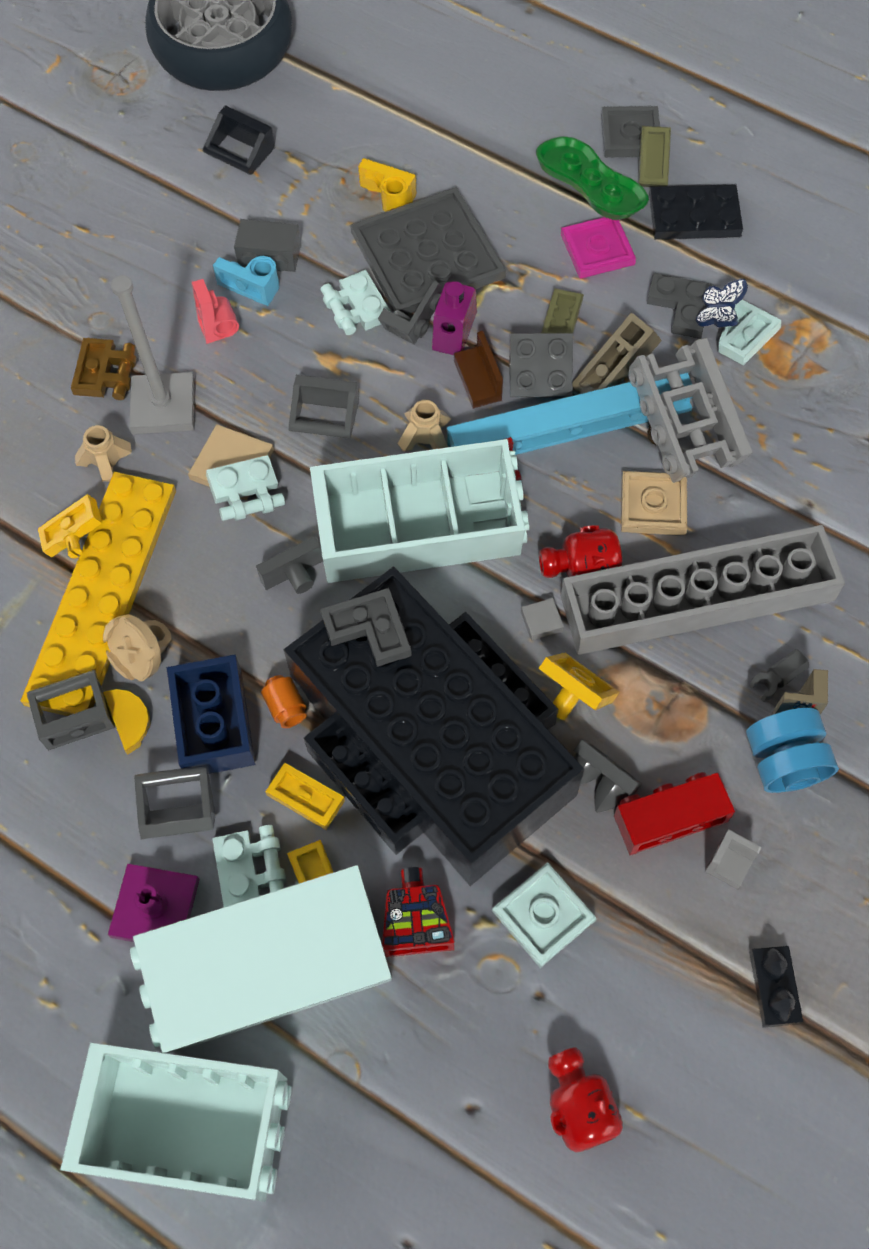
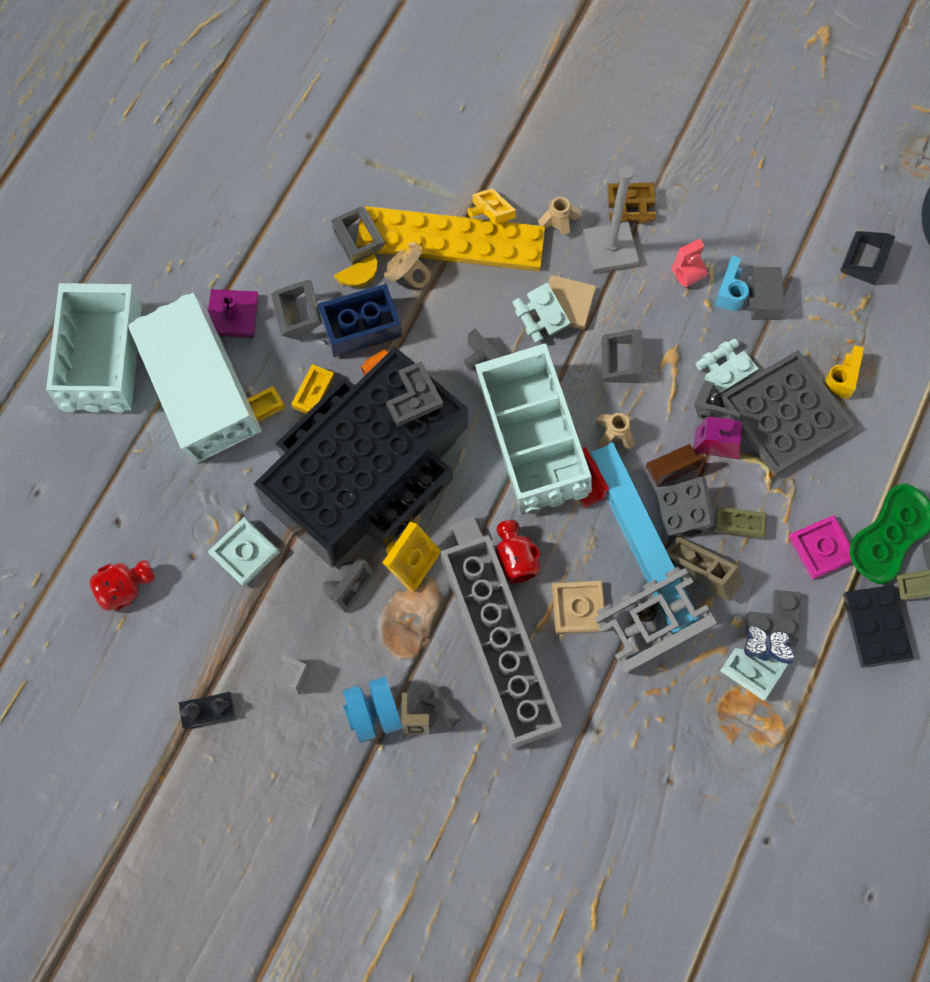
camera: 80 degrees right, 5 degrees up
light aqua plate [212,825,286,907] -> none
torso [382,867,454,957] -> none
red brick [614,772,735,855] -> none

